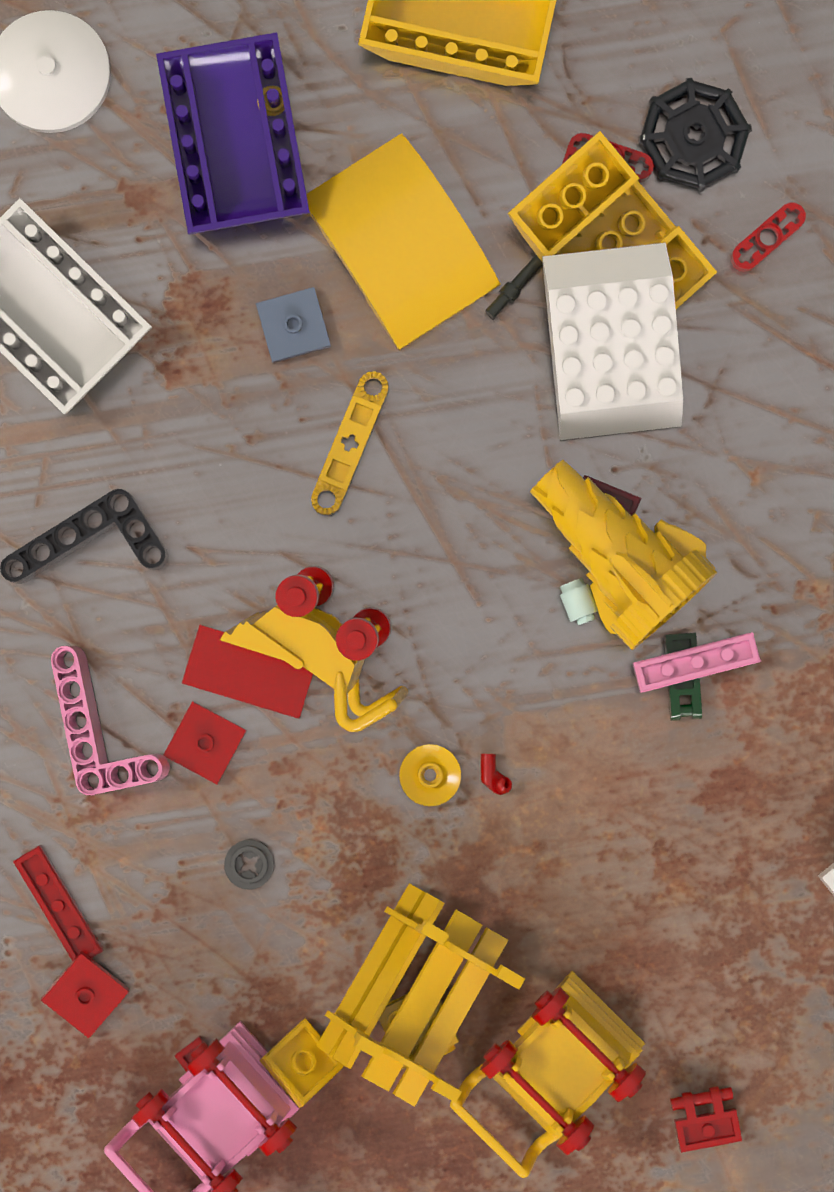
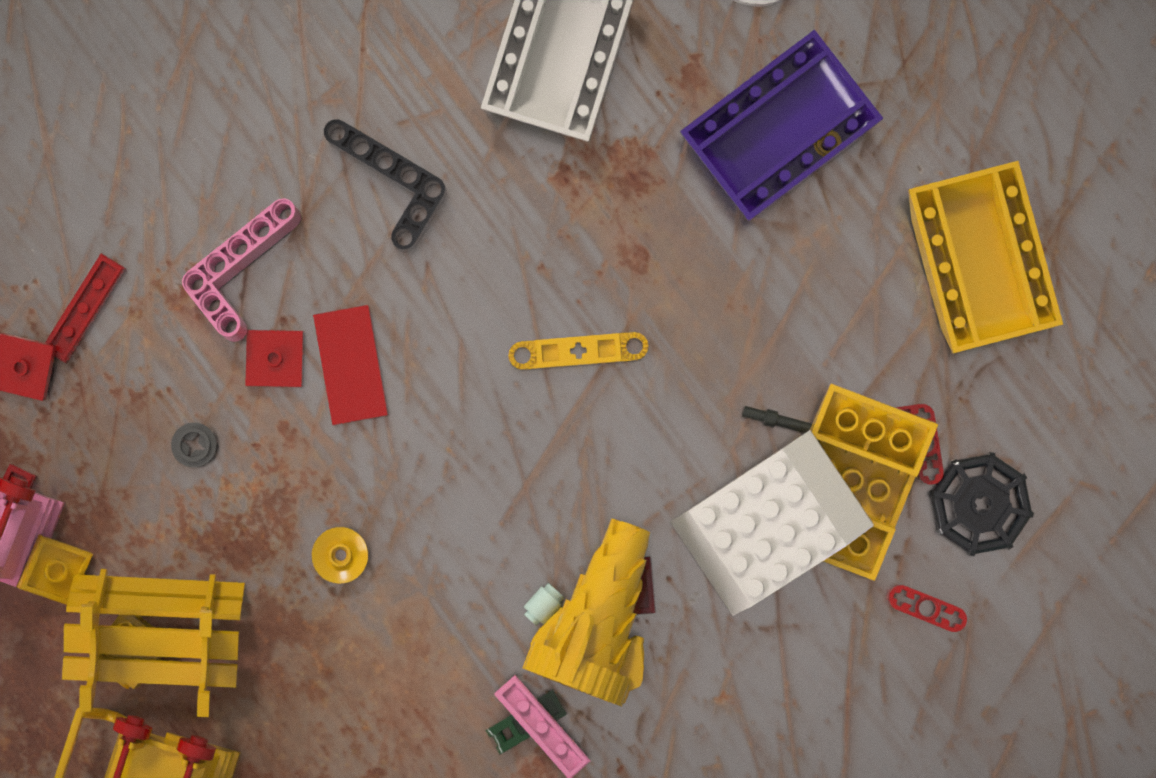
camera: 70 degrees right, 0 degrees up
yellow piece [220,566,408,732] -> none
sand blue plate [256,287,331,363] -> none
yellow slope [306,133,501,350] -> none
red arm [481,754,512,795] -> none

